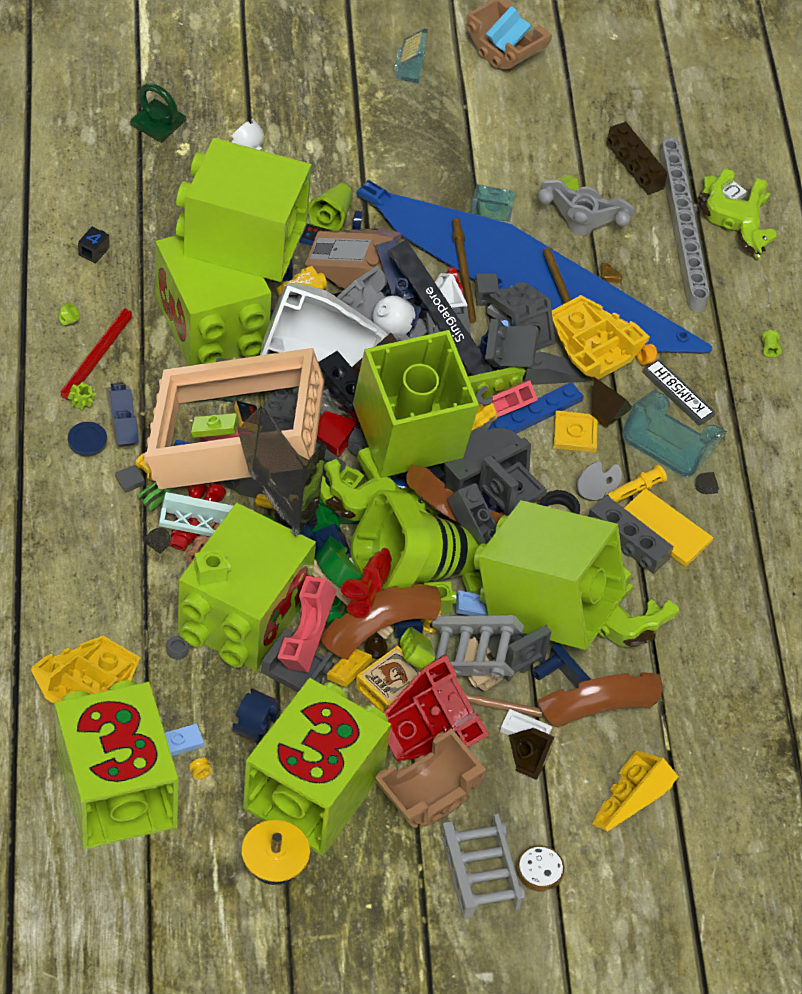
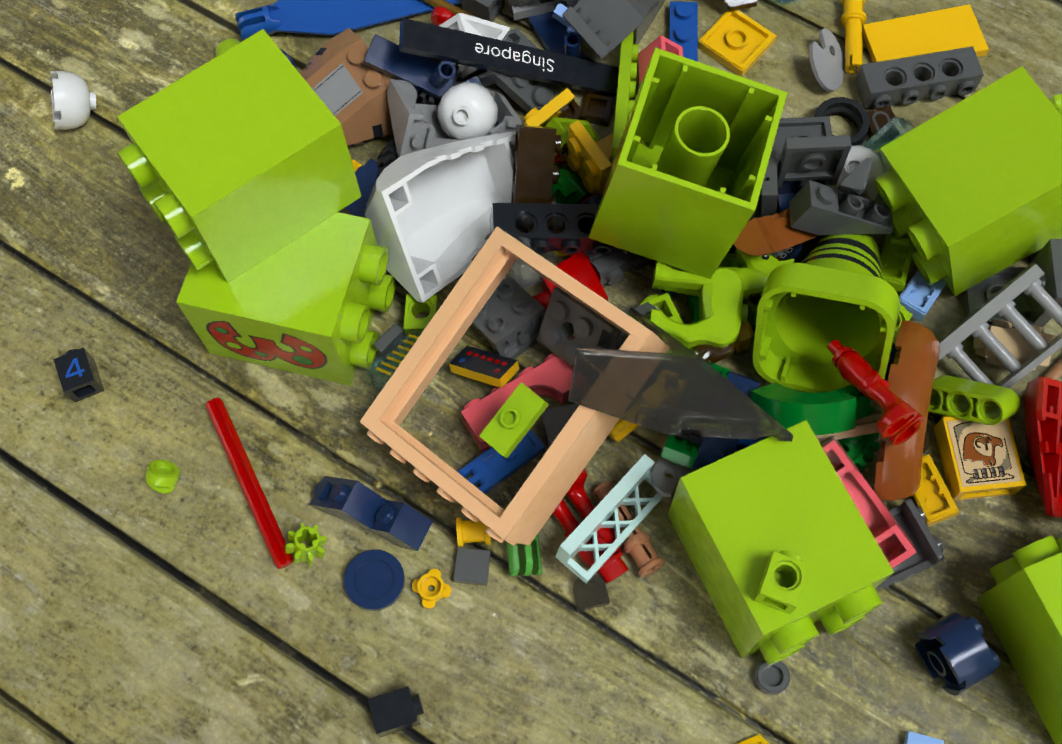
camera: 45 degrees left, 15 degrees up
none -> black brick [368,686,424,737]
none -> yellow plate [412,569,452,609]
none -> dark grey slope [838,158,873,197]

